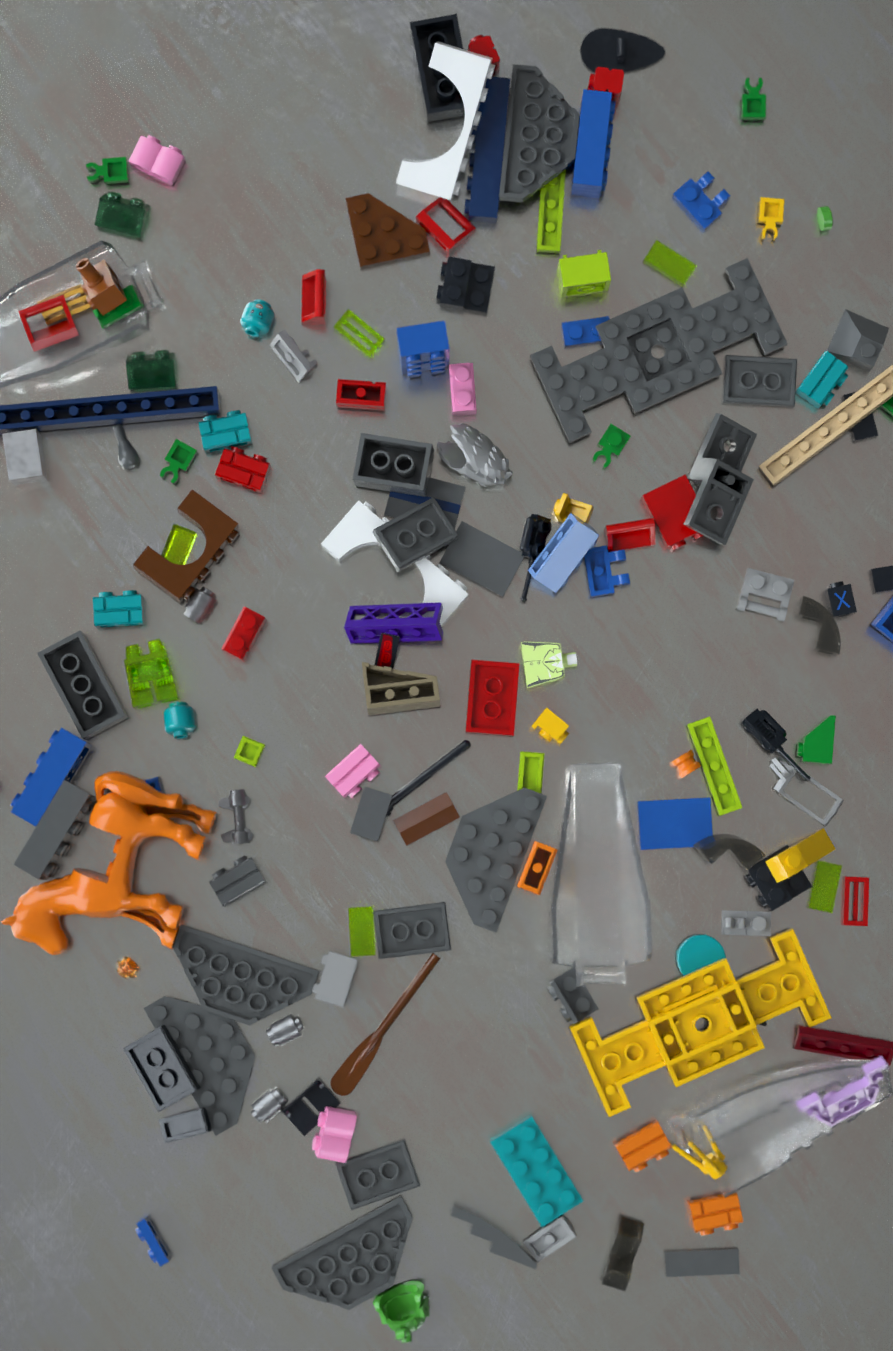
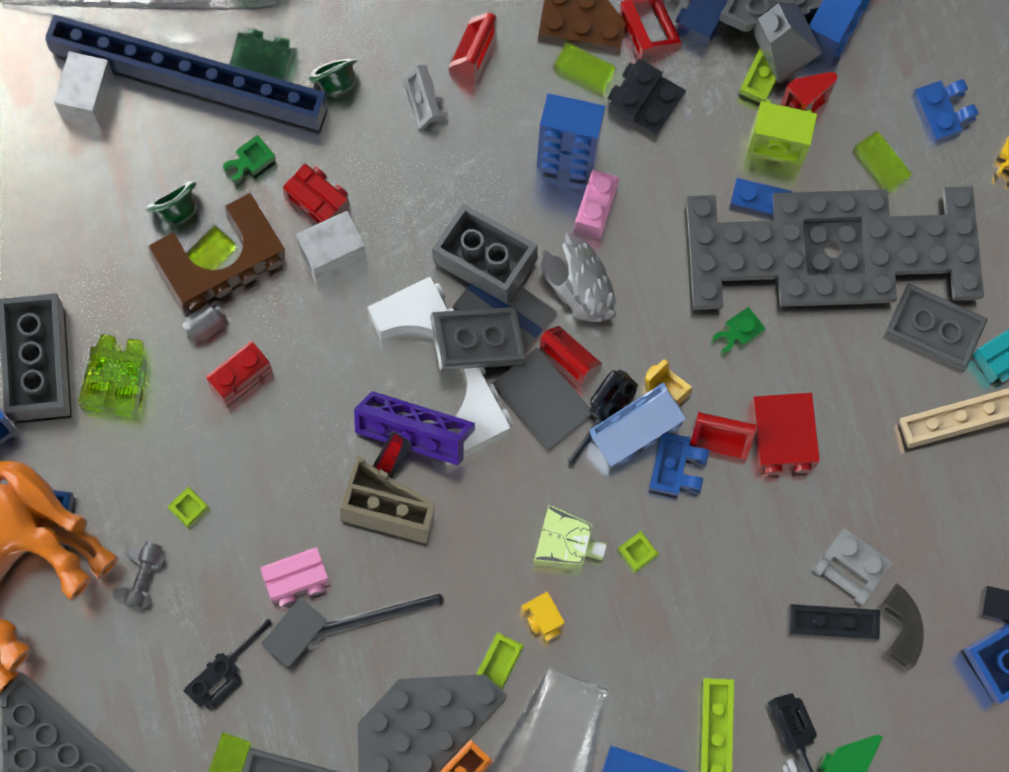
camera: 20 degrees right, 10 degrees down
teal brick [93,590,145,628] -> none
dark grey piece [113,424,139,469] -> none
teal head [163,702,196,739] -> none
teal brick [198,410,252,453] -> none
dark grey brick [209,856,267,907] -> none
teal head [240,299,275,337] -> none
clear neon green tile [333,309,385,359] -> none
red brick [336,379,386,411] -> none
reddish brown piece [393,792,460,846] -> none
red plate [466,660,520,736] -> none
orange wheel [671,749,701,778] -> none
dark grey bracket [683,413,757,545] -> none
black brick [824,581,857,619] -> none
none -> dark green hat [145,181,197,225]
none -> black piece [183,618,271,710]
none -> flat silver piece [296,211,367,282]
none -> dark green hat [309,59,358,96]
none -> red tile [539,326,602,387]
none -> clear neon green tile [553,42,616,93]
none -> lime tile [617,531,659,573]
none -> dark grey slope [754,3,822,83]
none -> red tile [780,72,838,113]
none -> black tile [788,604,880,641]

